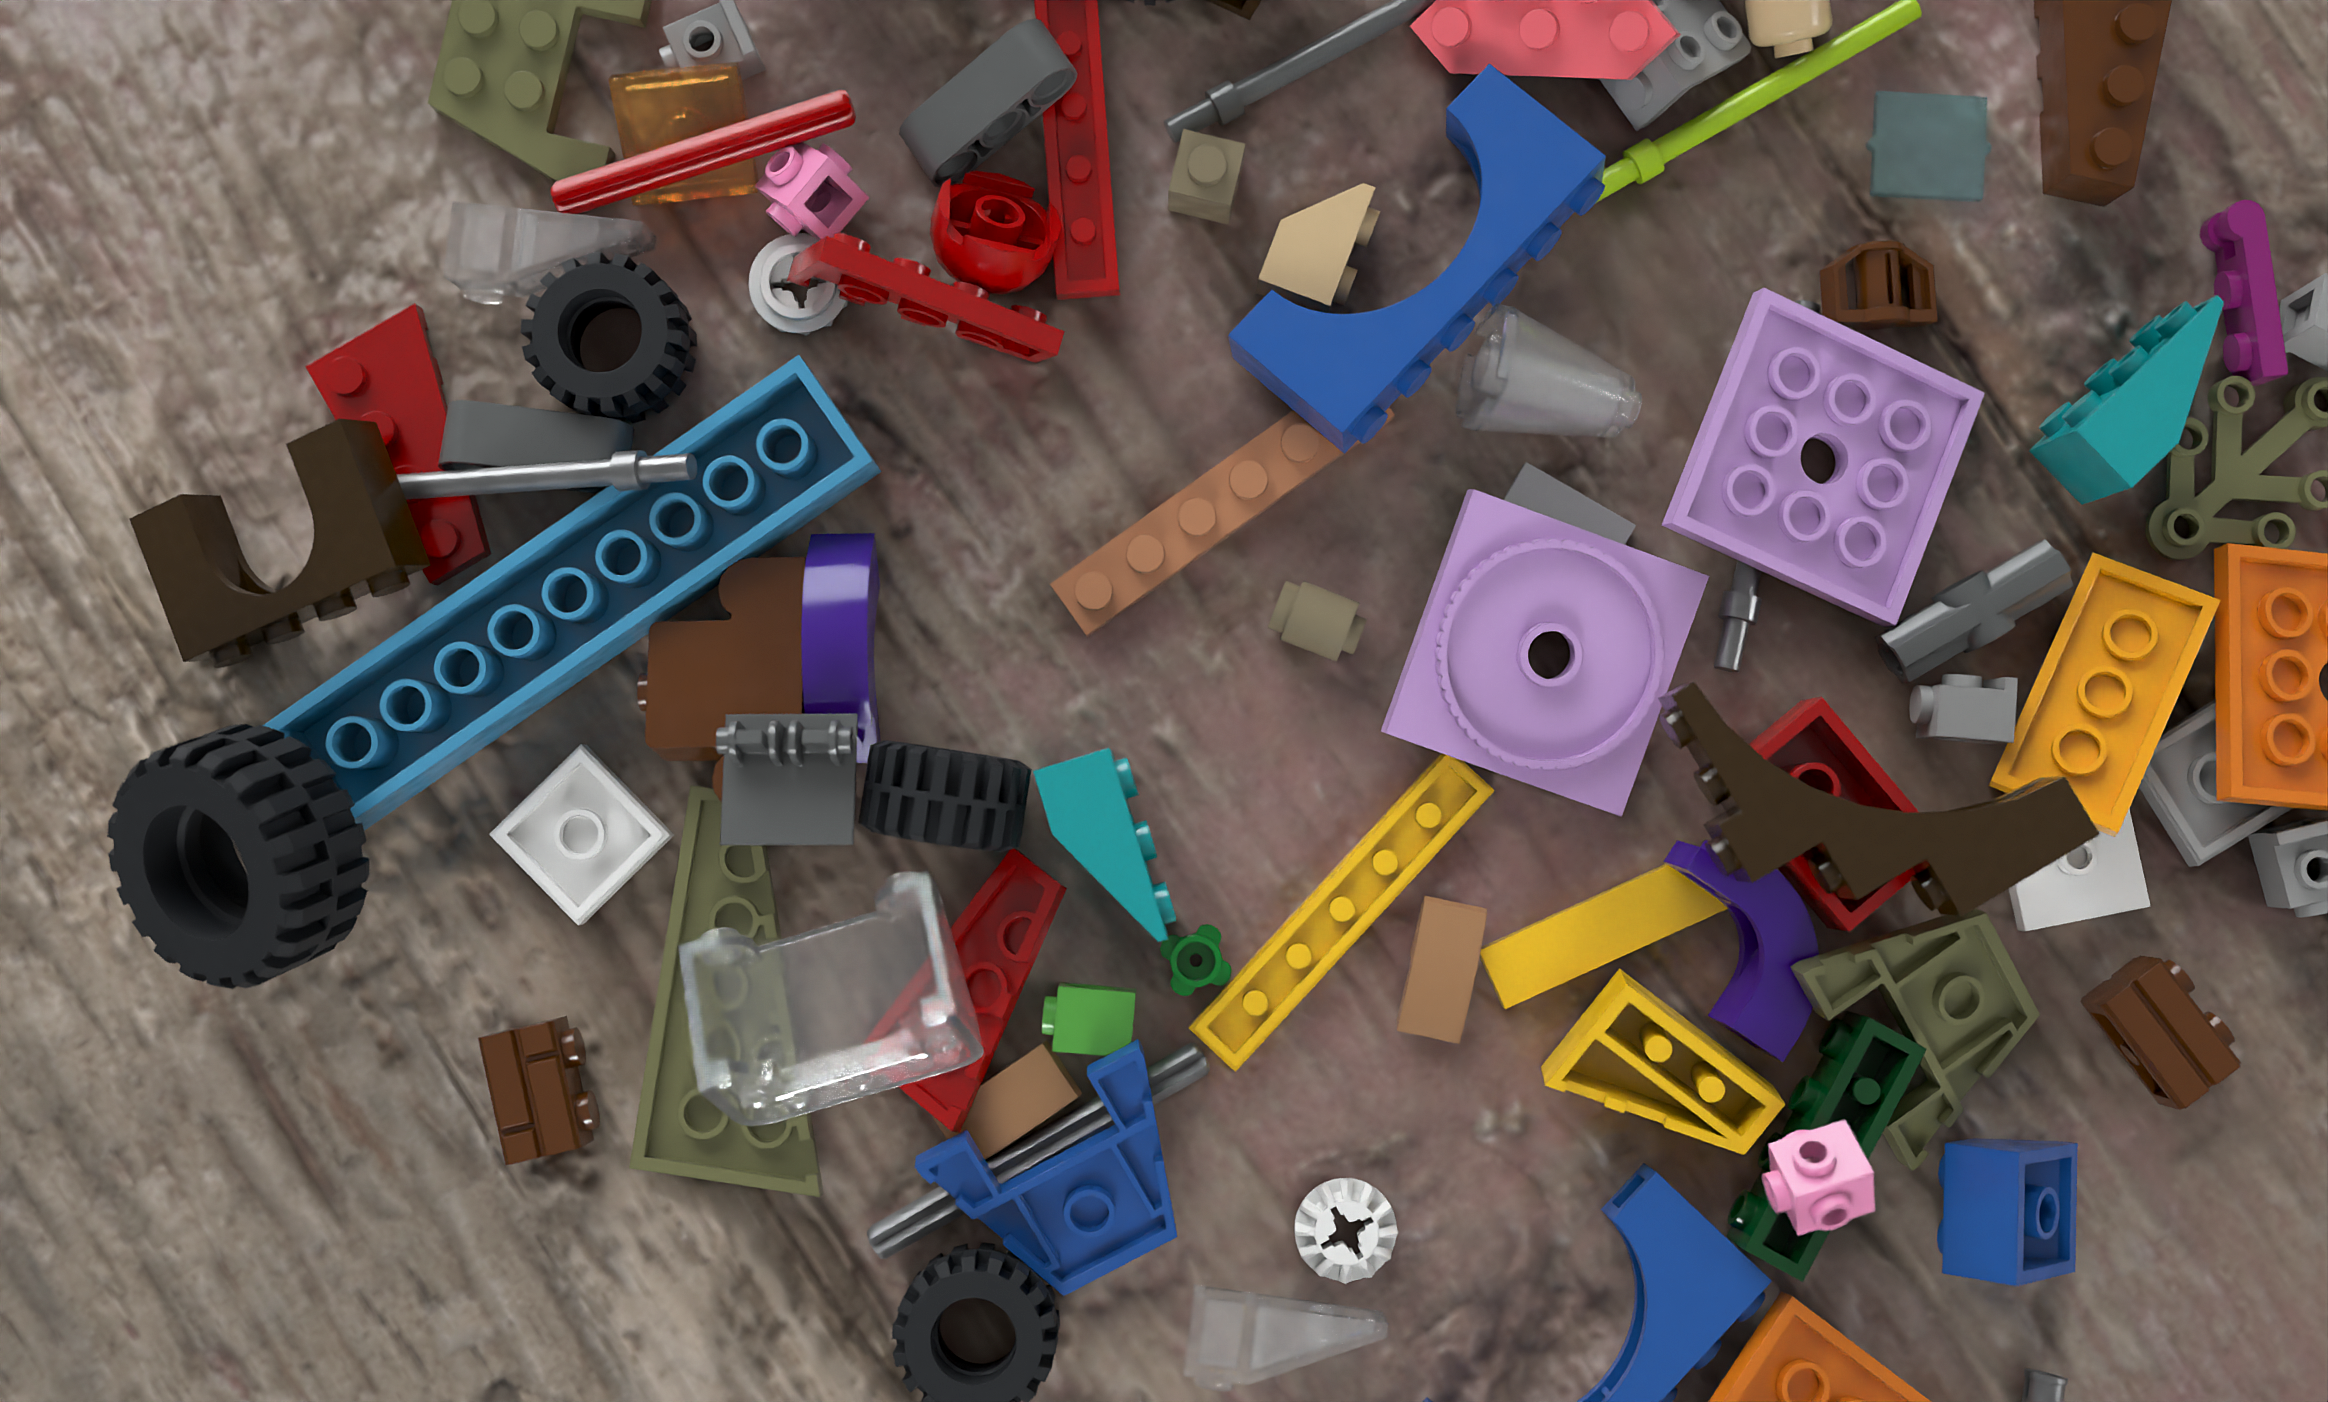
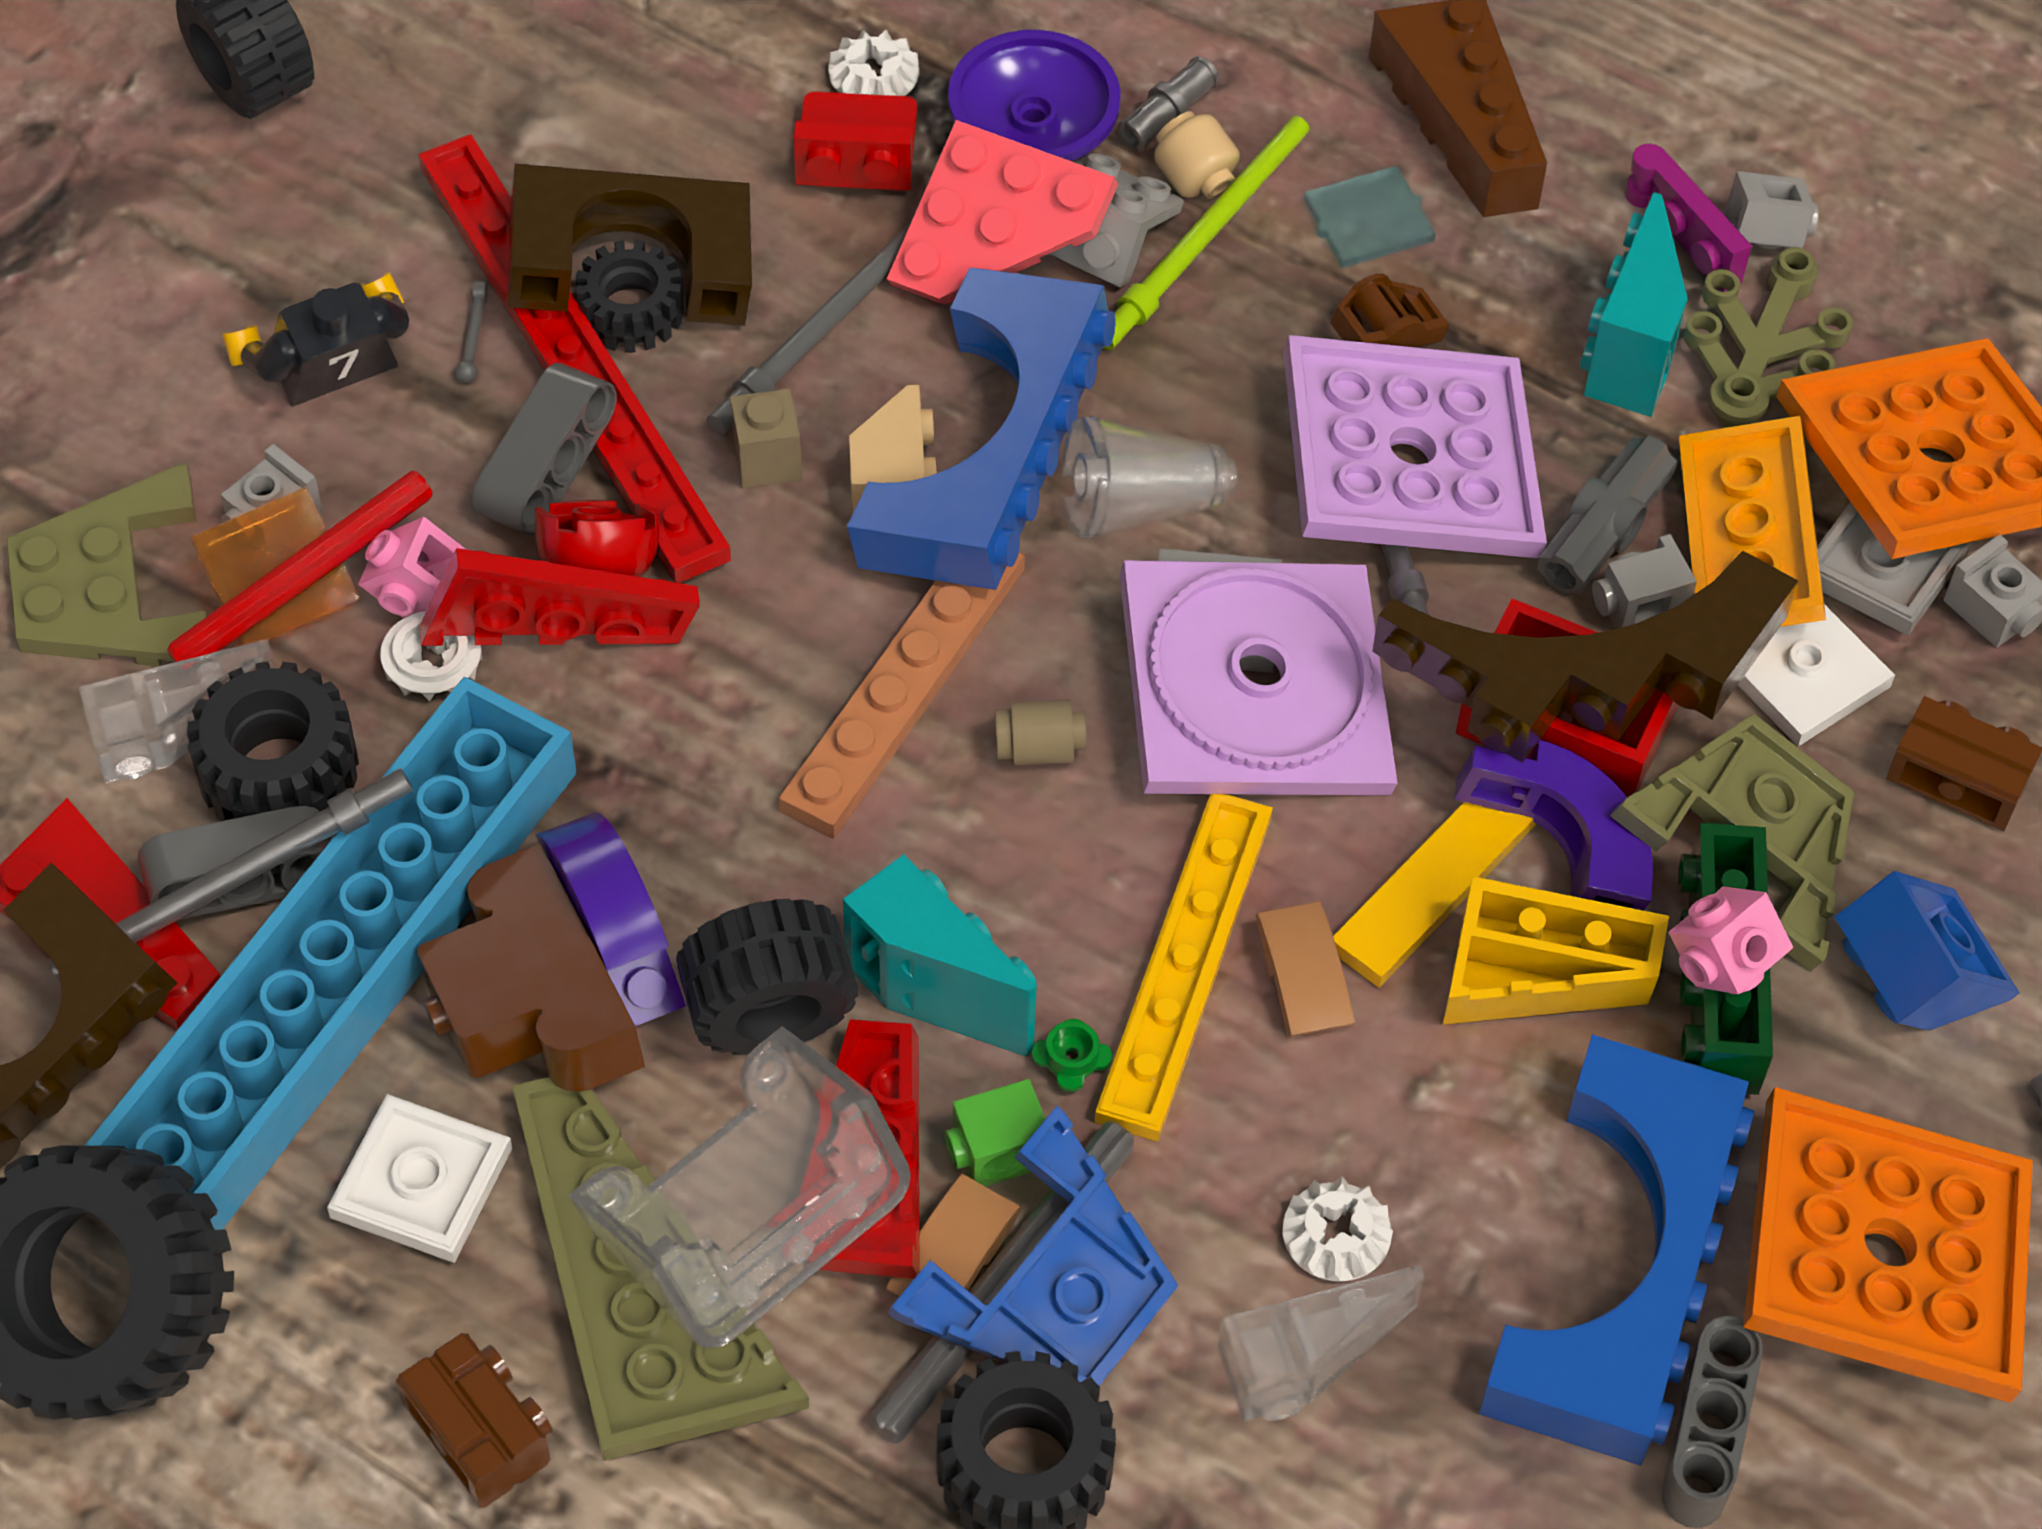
camera: 30 degrees left, 30 degrees down
dark grey hinge [716,714,858,846] -> none

